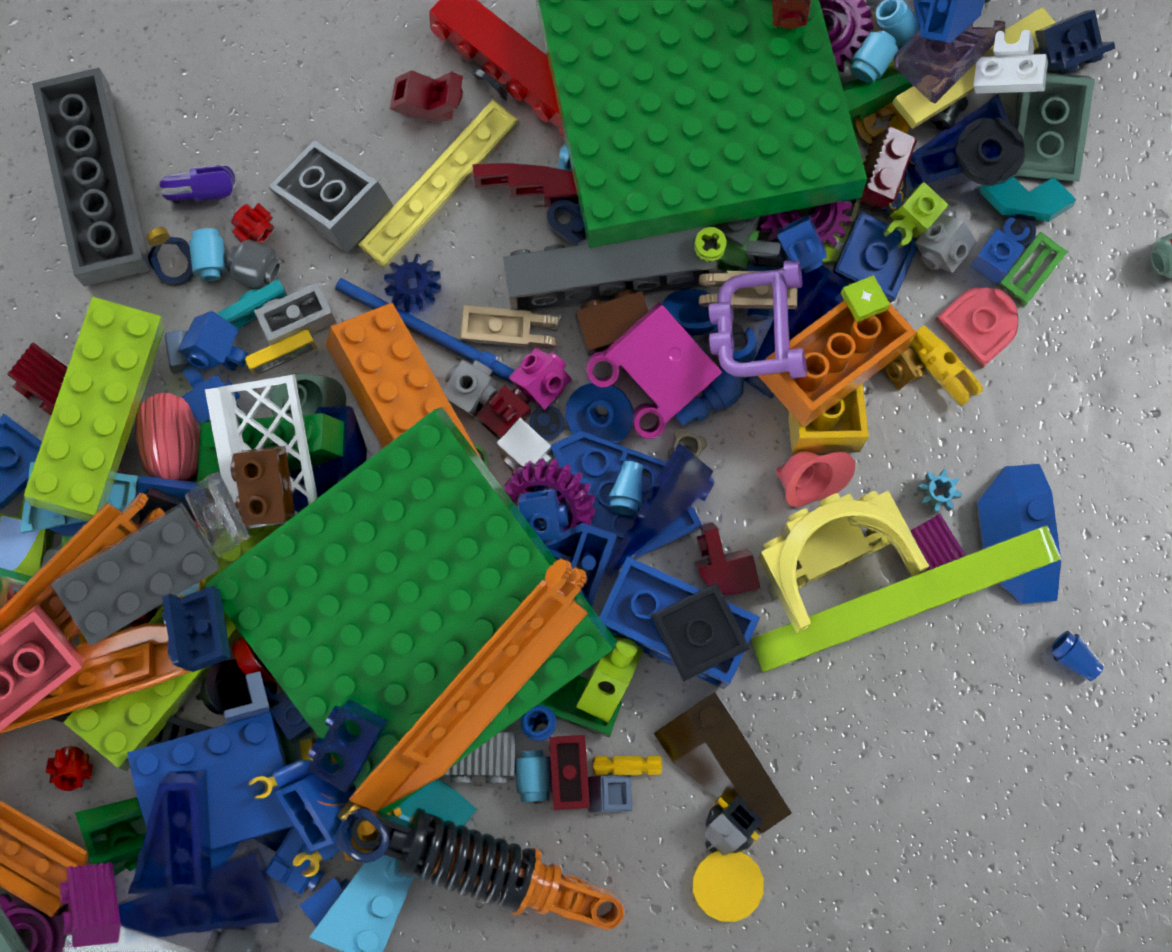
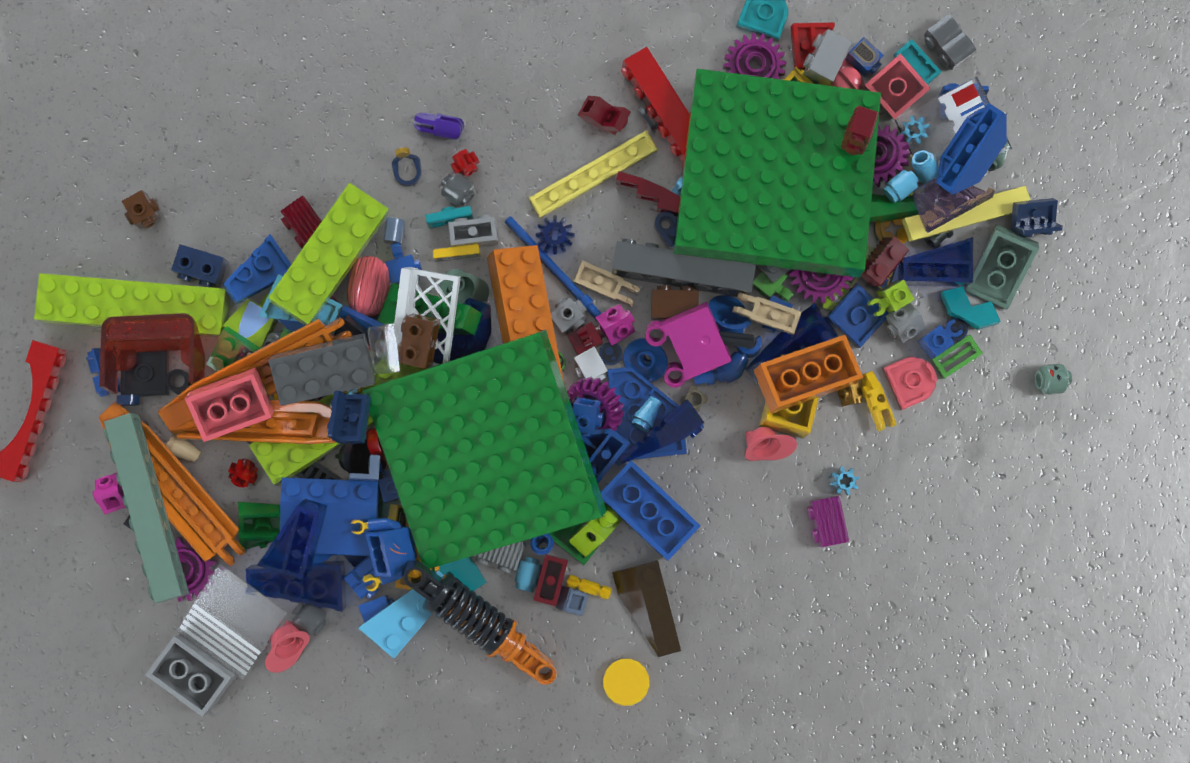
camera: 15 degrees right, 5 degrees up
dark grey brick [32,68,151,287] -> none
magenta brick [60,862,121,947] -> none
blue brick [178,311,249,371] -> none
medium azure brick [189,228,227,282] -> none
dark grey slope [268,140,394,253] -> none
clear blue brick [307,699,388,793] -> none
dark blue piece [334,801,390,863] -> none
orange hinge [349,558,588,811] -> none
black tile [651,583,750,682] -> none
lime bush [694,227,727,262] -> none
dark red brick [694,522,761,595] -> none
black piece [704,795,763,856] -> none
medium lavender bar [709,260,807,378] -> none
dark grey tile [745,240,788,268] -> none
lime beam [750,526,1061,673] -> none
light yellow piece [758,490,929,634] -> none
blue brick [777,214,827,273] -> none
lime tile [840,275,890,322] -> none
black tile [955,117,1025,186] -> none
white plate [973,30,1048,94] -> none
blue wedge [977,464,1061,604] -> none
blue cone [1050,631,1104,681] -> none

